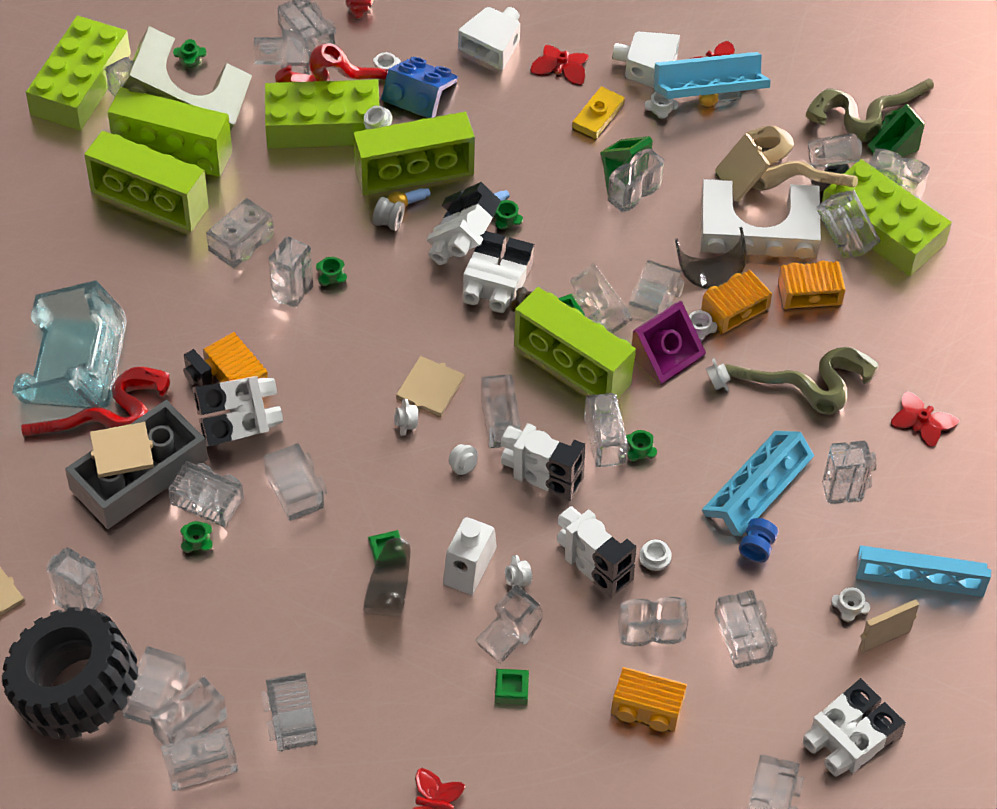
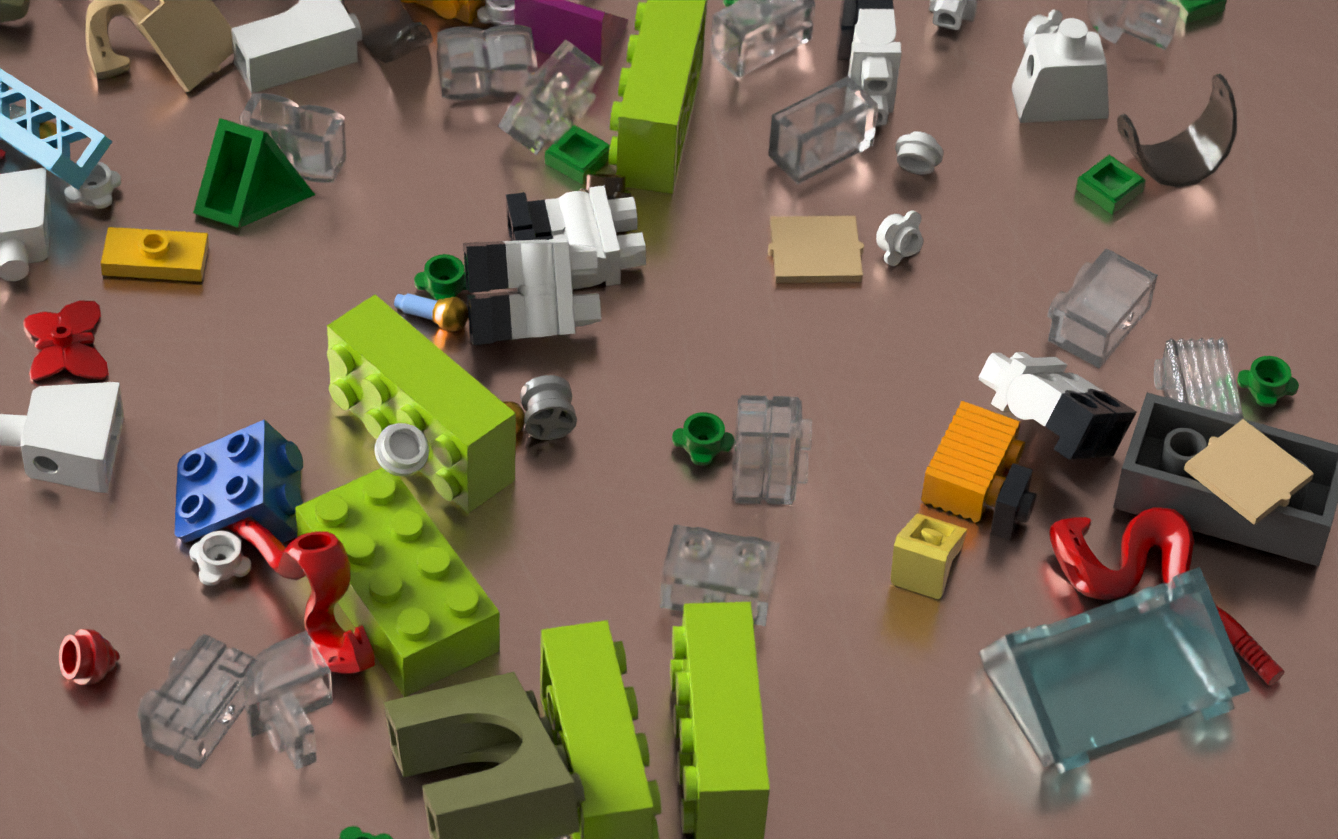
camera: 120 degrees left, 5 degrees down
none -> light yellow slope [890,513,967,599]

